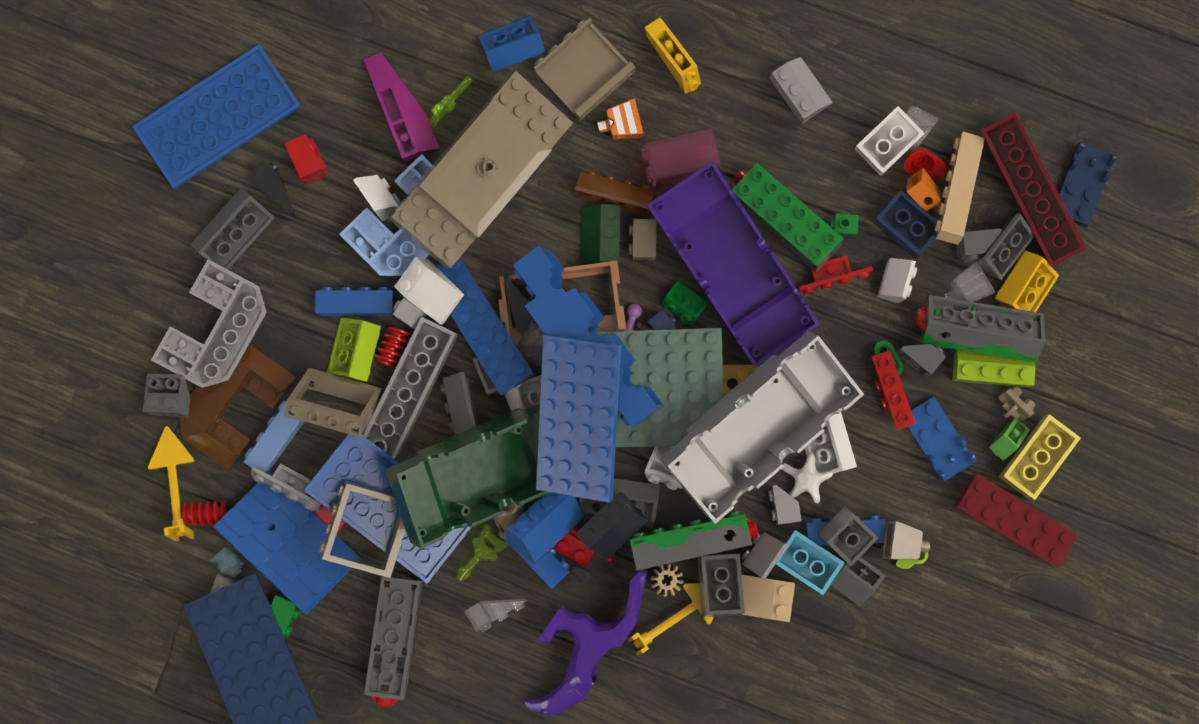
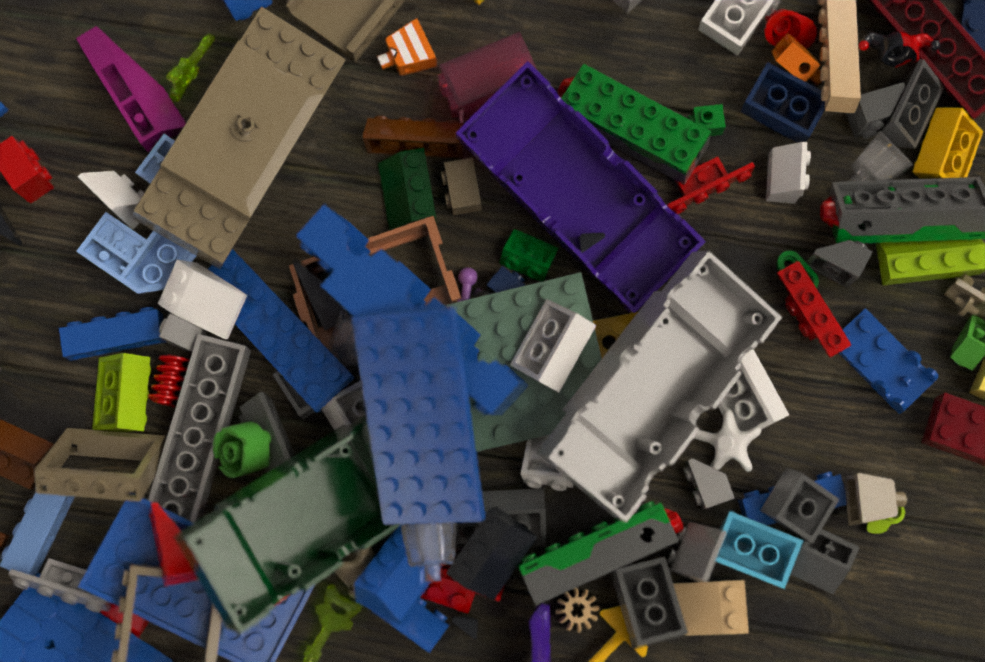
camera: 10 degrees left, 5 degrees down
none -> red slope [149,502,197,586]
none -> bright green brick [213,421,271,478]
none -> clear torso [401,522,456,582]
none -> white slope [510,299,596,392]
none -> black slope [578,232,605,253]
none -> black piece [858,32,941,68]

